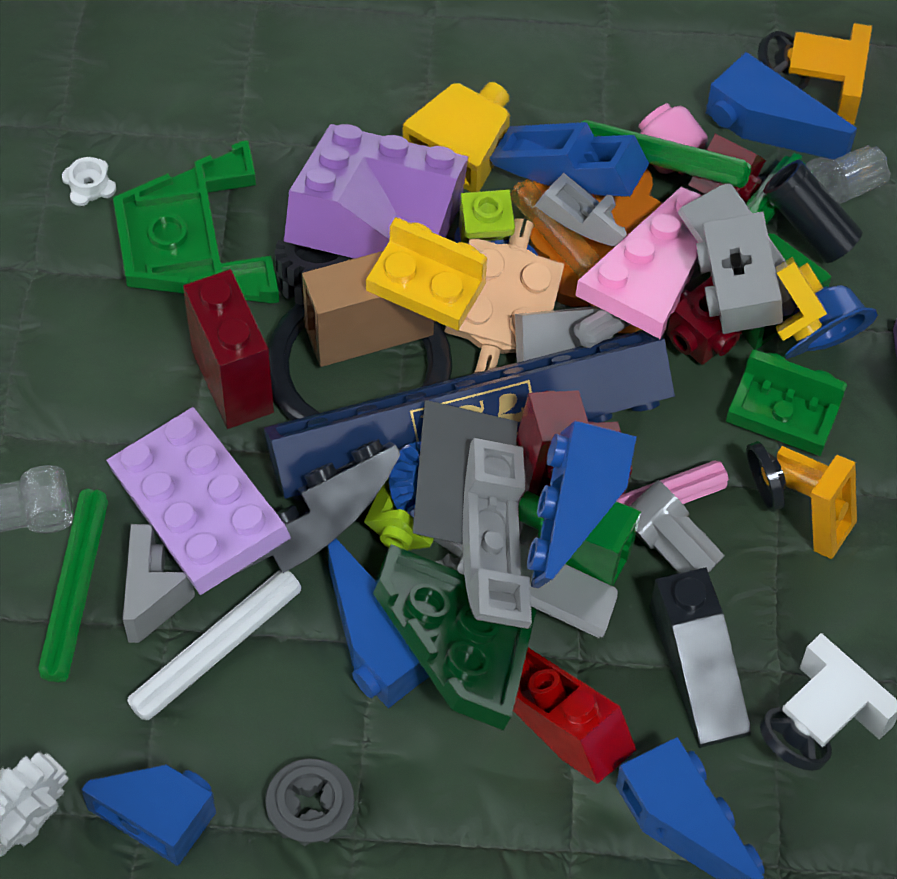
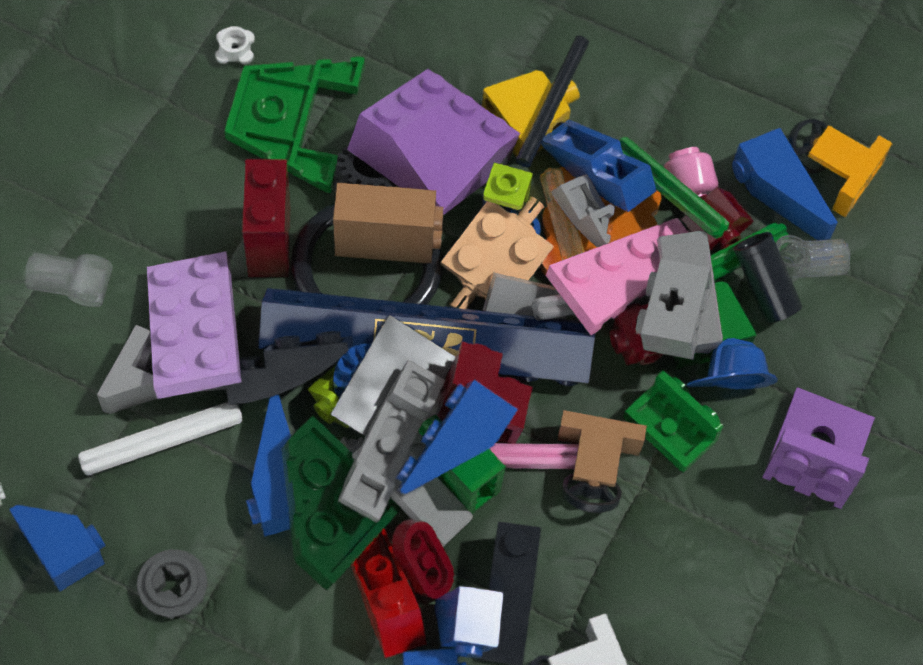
camera: 20 degrees right, 5 degrees up
green axle [38,488,108,683] -> none
yellow bracket [366,217,487,331] -> none
light grey piece [630,480,725,573] -> none
light orange piece [746,441,857,559] -> none
yellow bracket [775,257,827,341] -> none
none -> dark red plate [392,520,454,599]
none -> slope [435,586,503,658]
none -> black bar [516,35,589,168]
none -> medium nougat piece [557,410,646,513]

